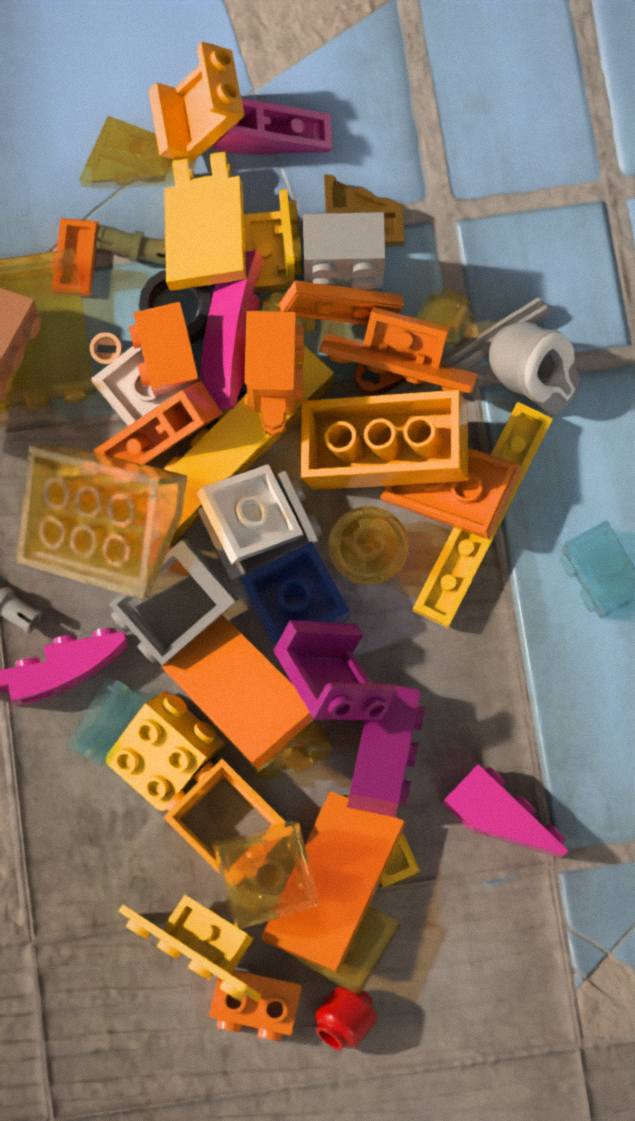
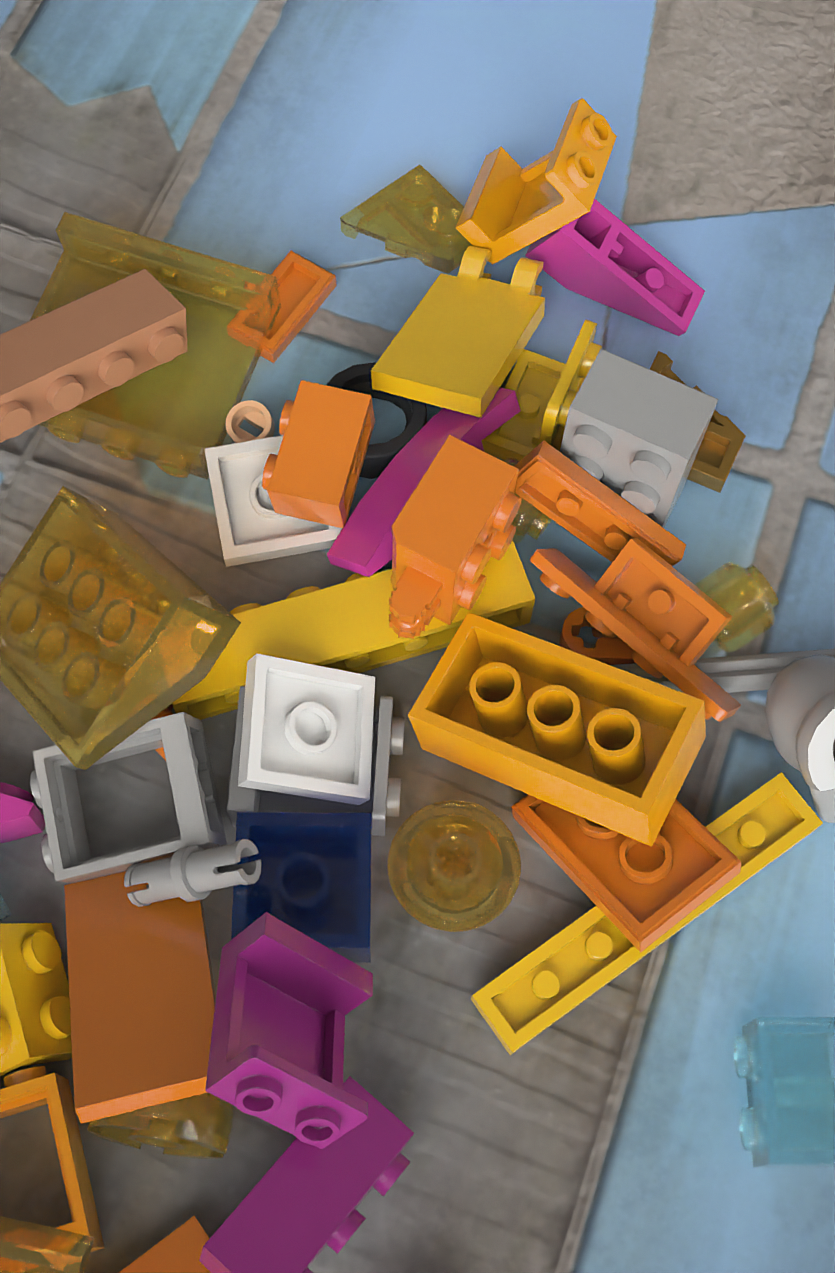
camera: 25 degrees right, 10 degrees down
orange slope [94,380,223,483] -> none
olive pin [96,225,166,265] -> none
none -> light grey pin [124,839,261,907]

